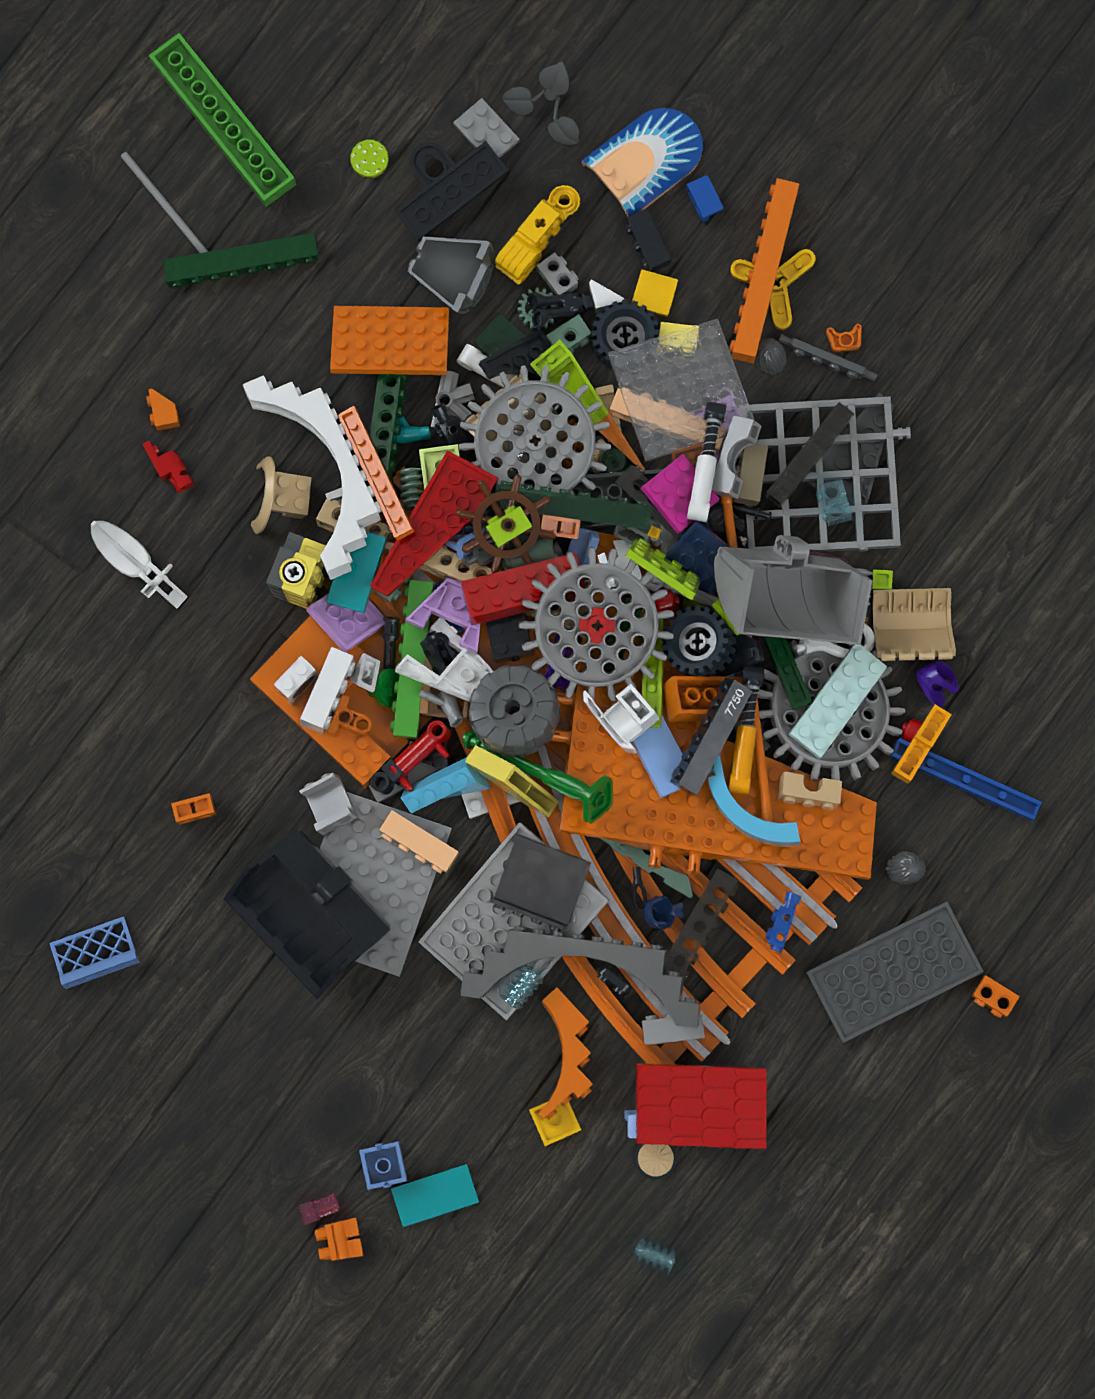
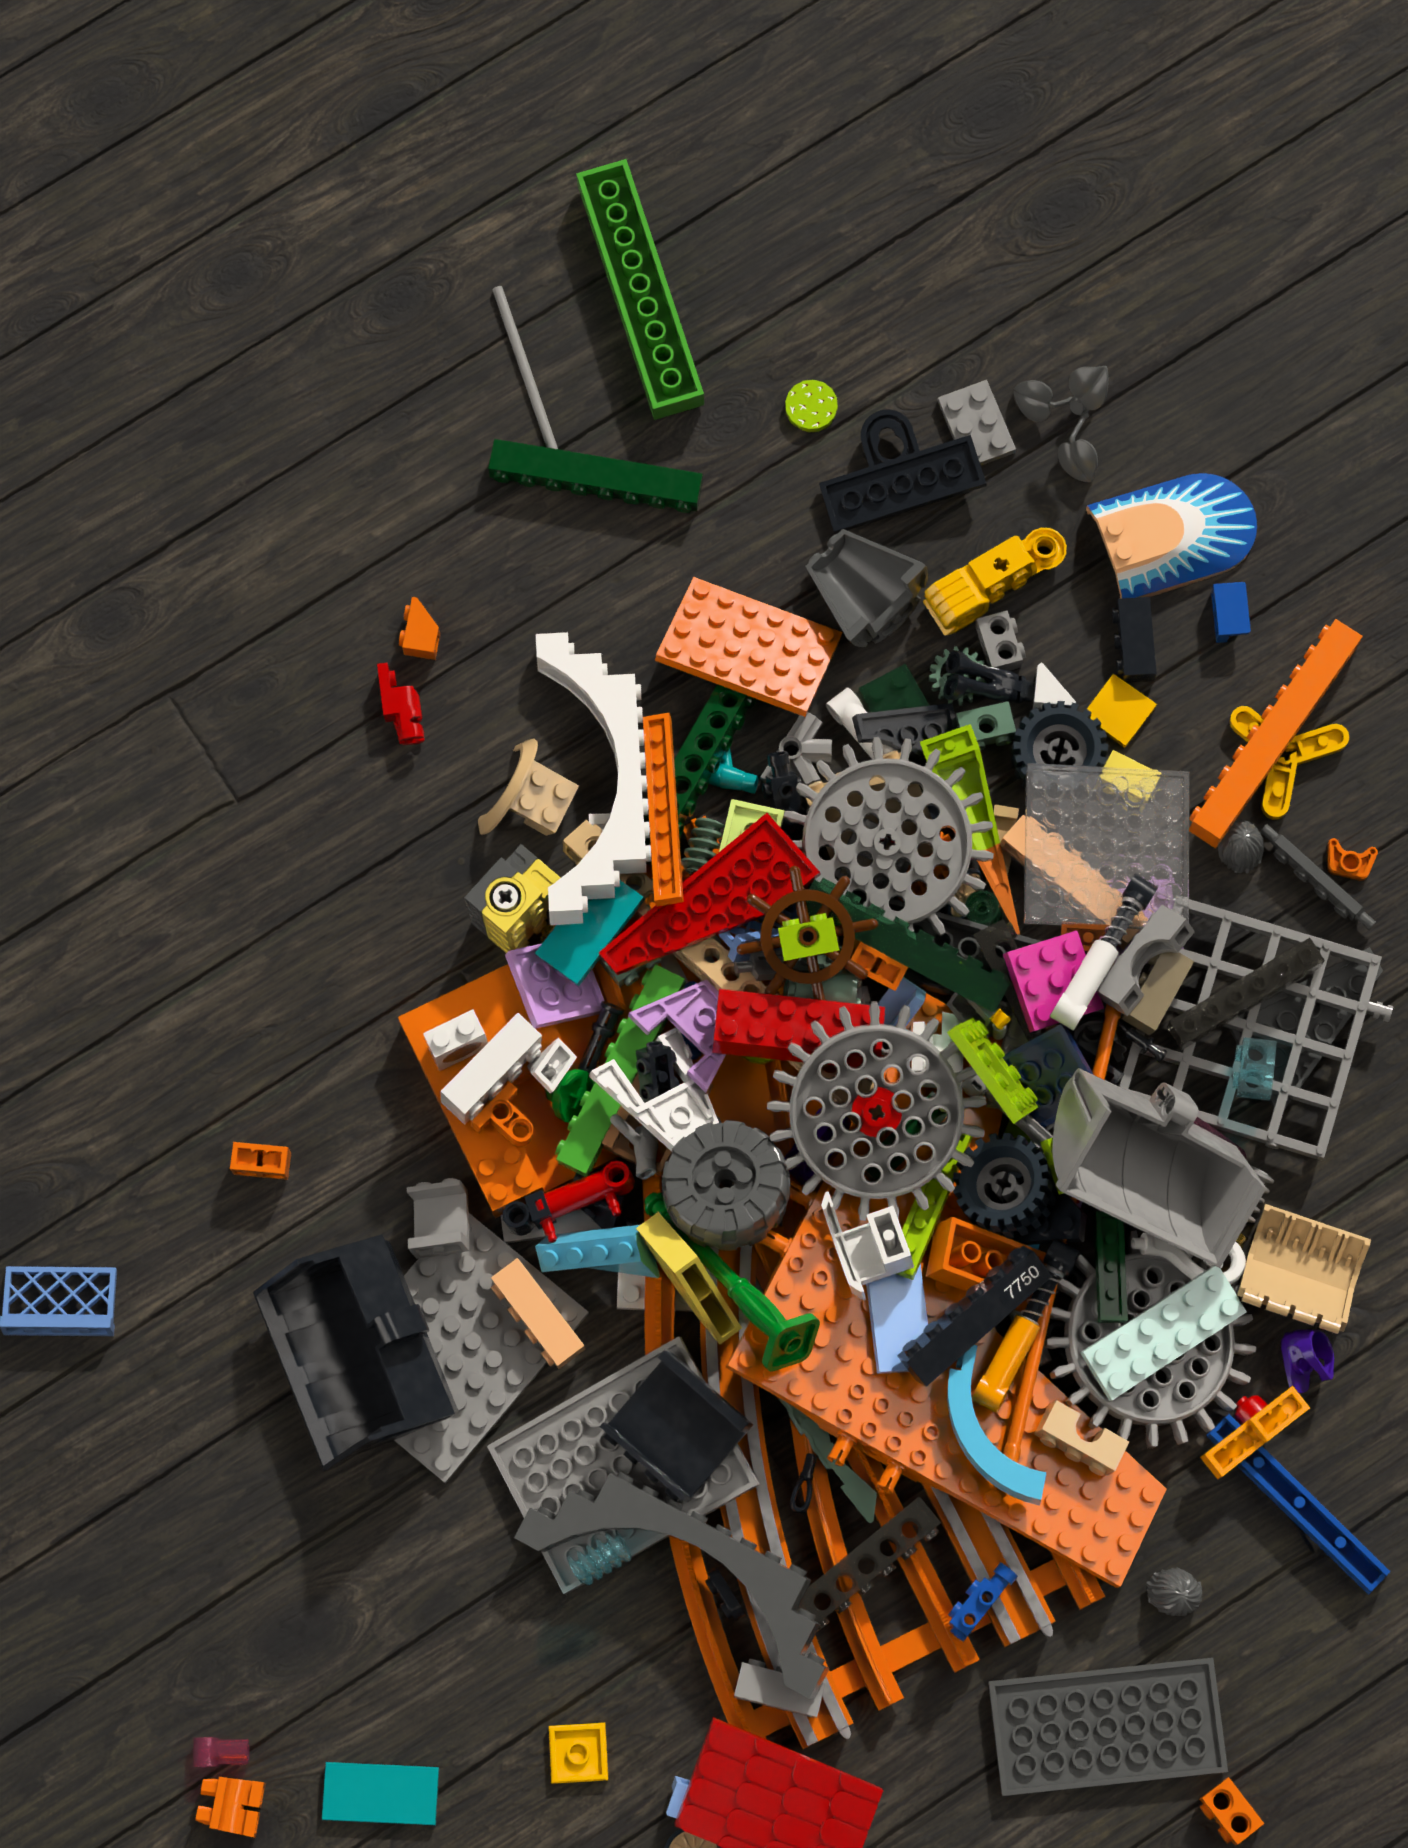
camera: 20 degrees right, 5 degrees down
white piece [91,521,188,608] -> none
medium blue brick [359,1142,408,1190] -> none
black brick [486,614,535,663] -> none
orange arch [537,987,593,1121] -> none
dark blue hat [644,896,684,930] -> none
red head [654,590,680,614] -> none
lime plate [872,569,893,590] -> none

